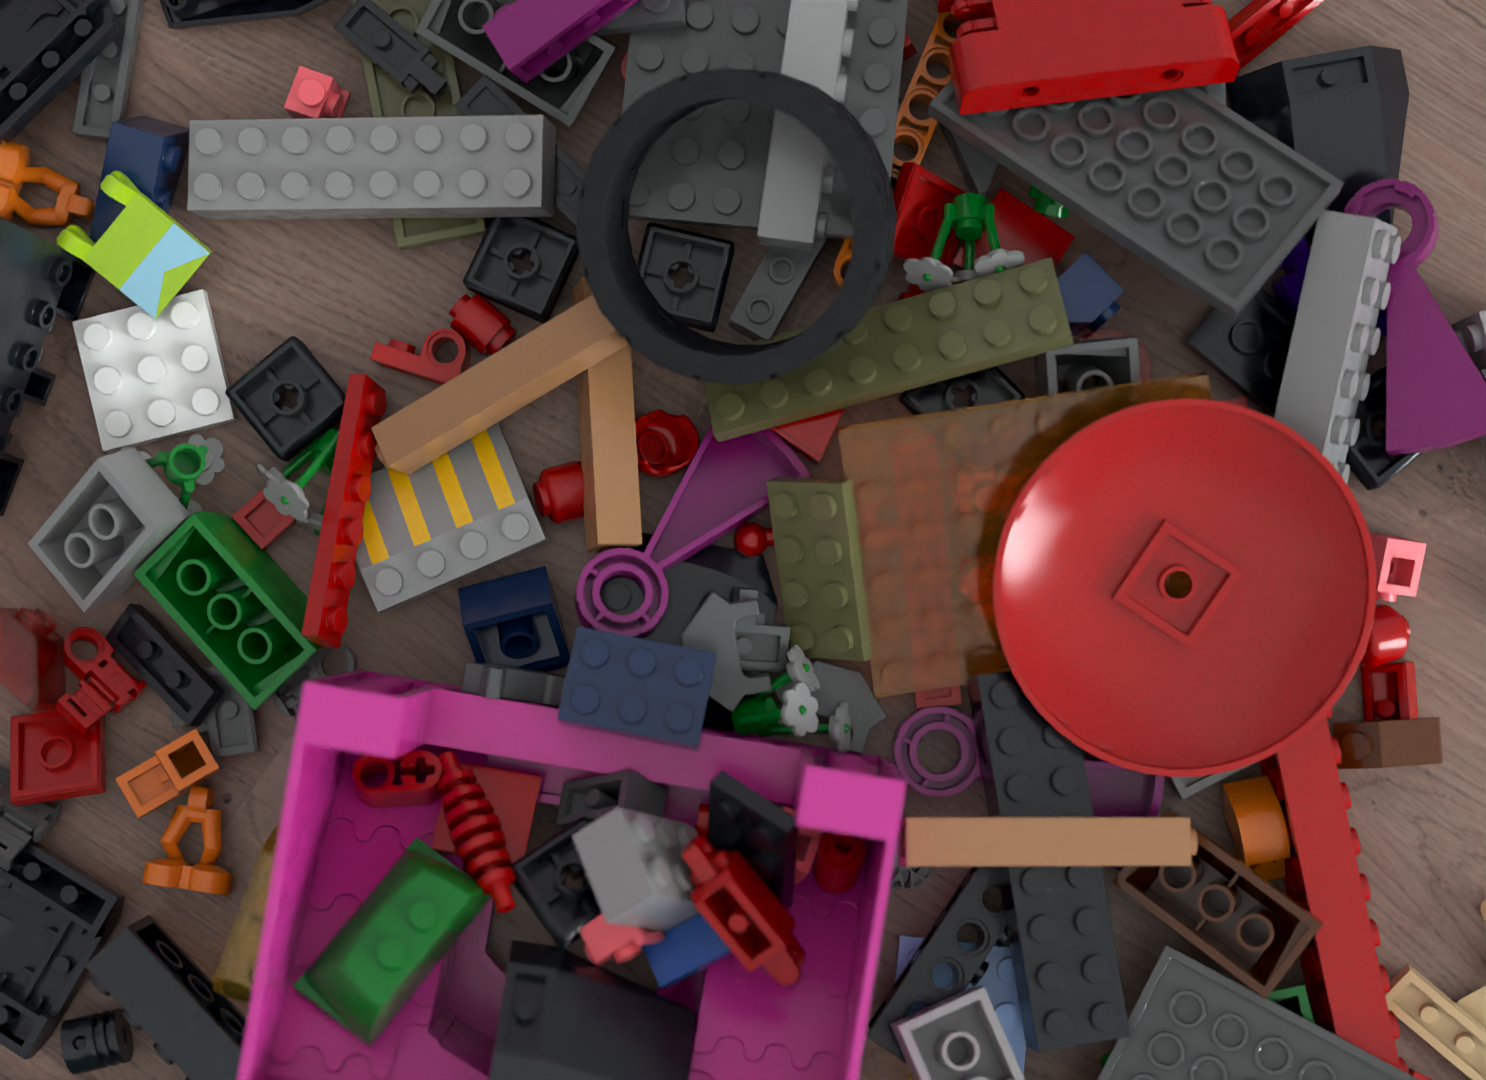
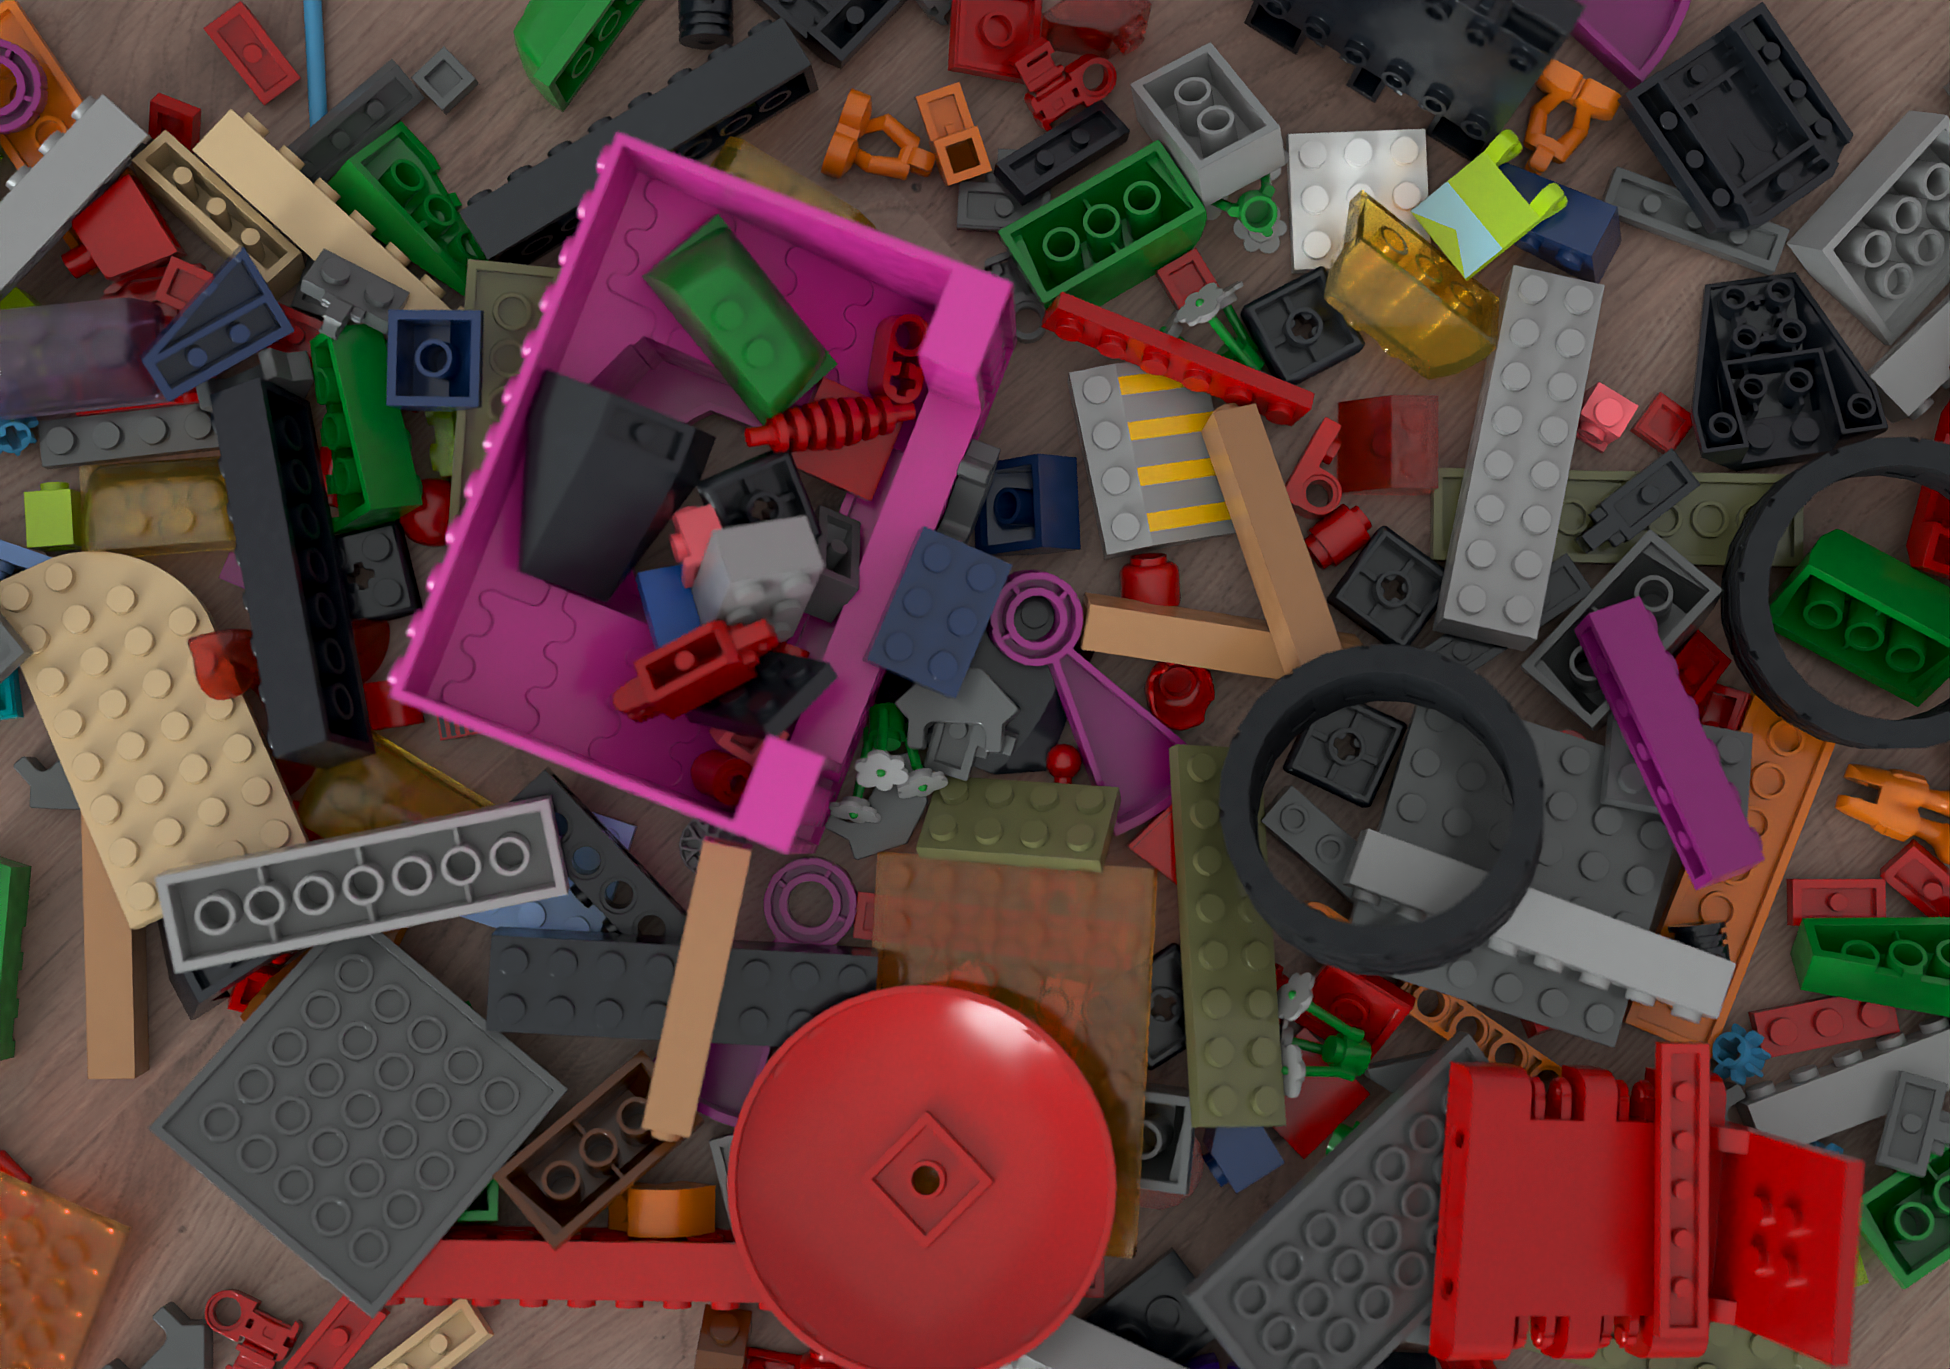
camera: 100 degrees right, 0 degrees up
none -> clear yellow windscreen [1324,190,1499,380]
none -> clear red slope [1337,395,1438,495]
none -> red tile [1630,392,1693,454]

